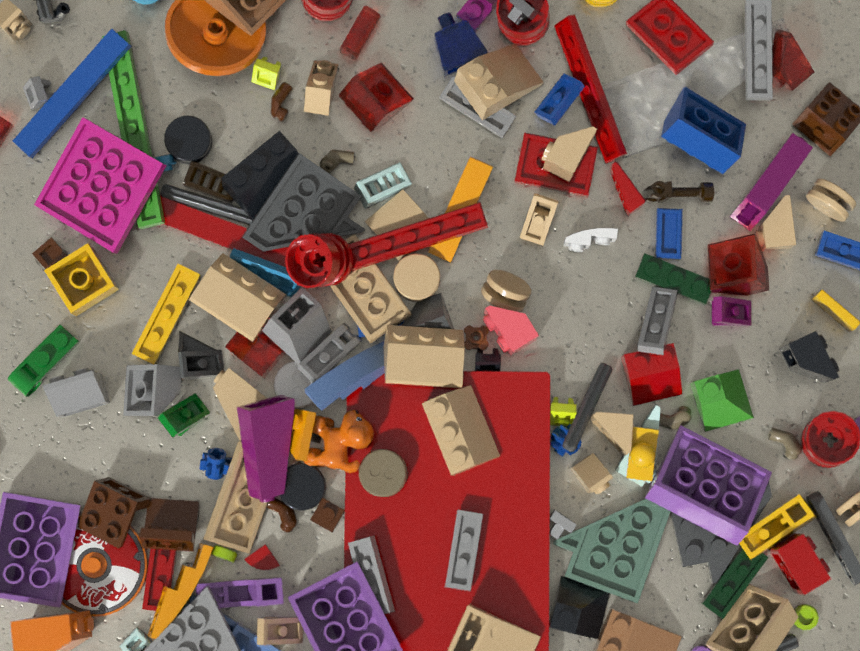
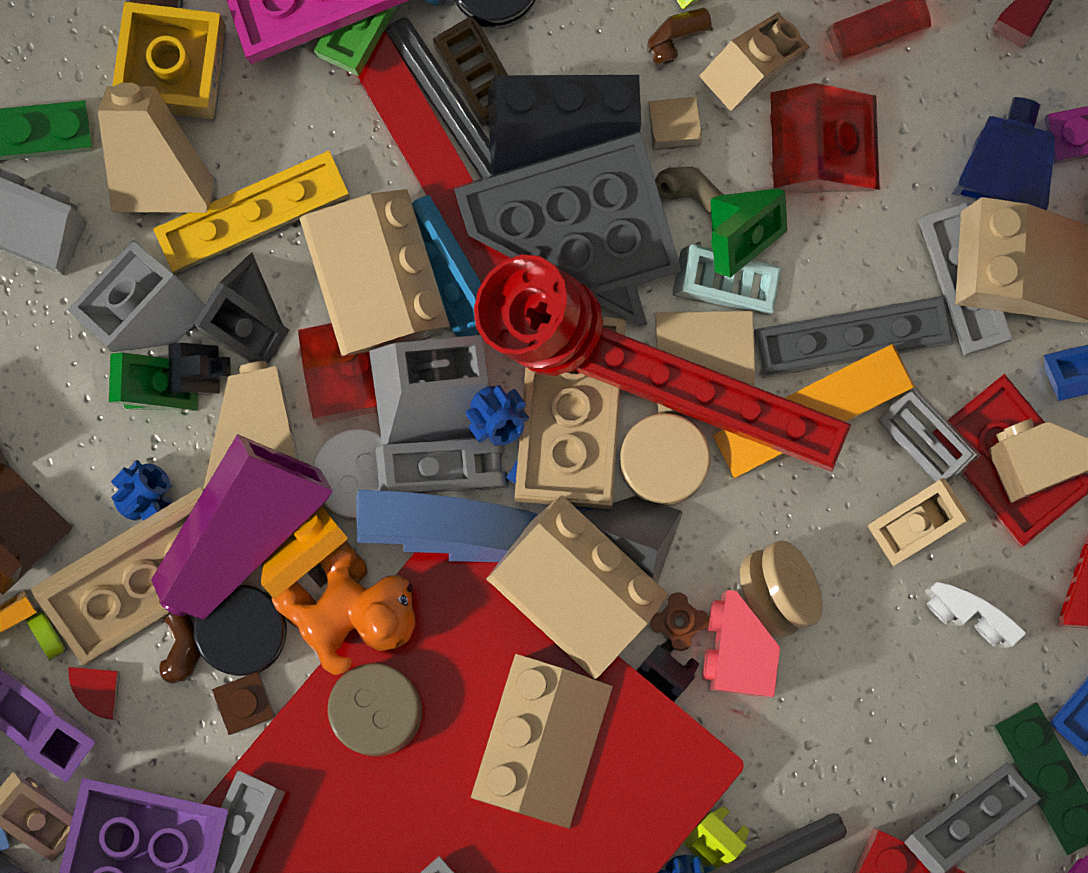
camera: 40 degrees right, 0 degrees up
none -> tan slope [98,83,215,213]
none -> black tile [168,343,231,395]
none -> blue gear [465,385,529,446]
none -> tan slope [648,97,702,149]
none -> green slope [710,188,787,278]
none -> dark grey tile [754,296,954,378]
none -> light grey tile [877,387,981,486]

